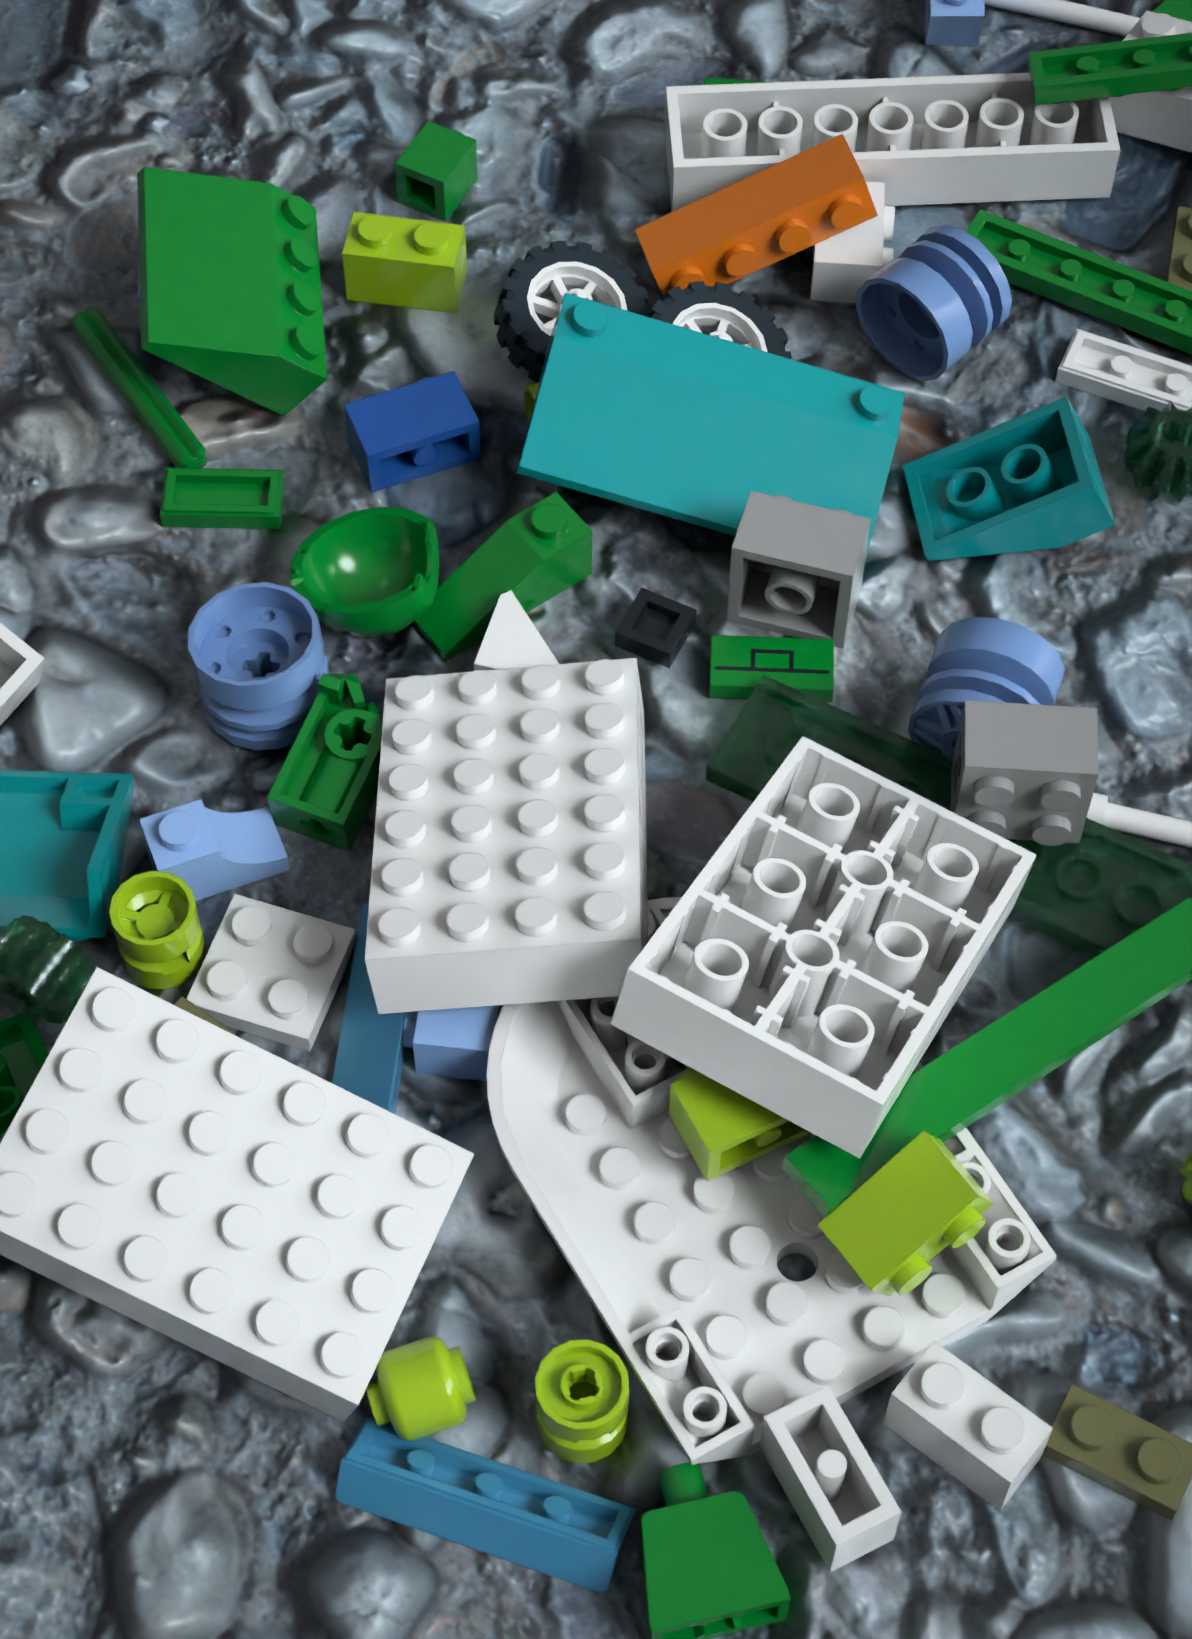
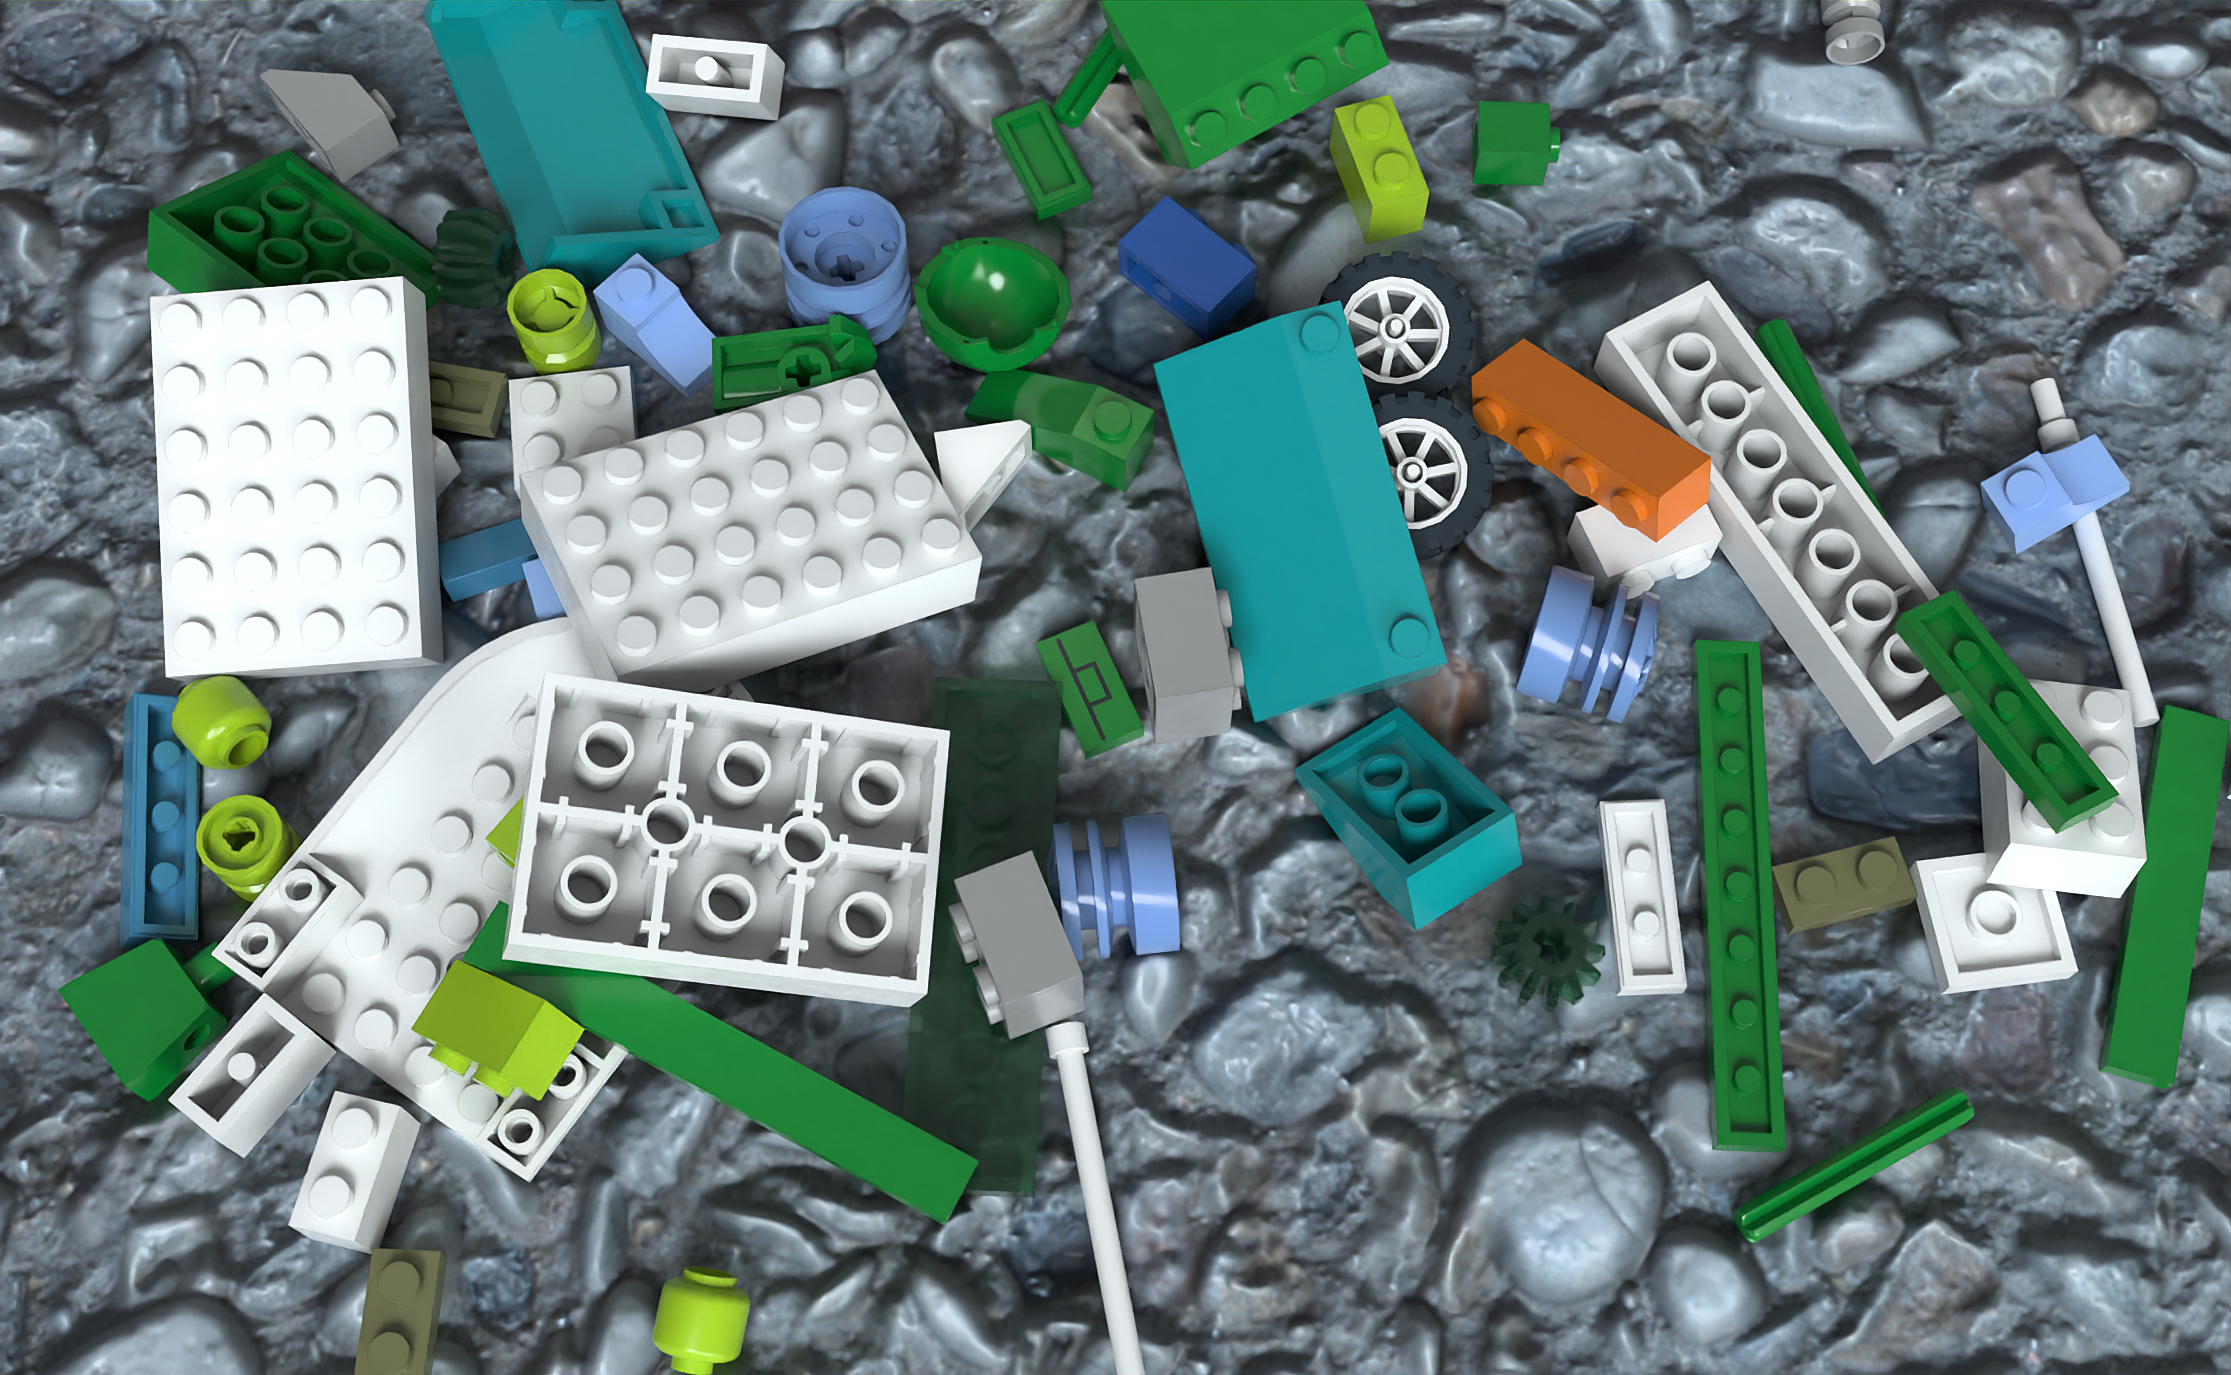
camera: 65 degrees right, 10 degrees up
black plate [615,588,697,668] -> none

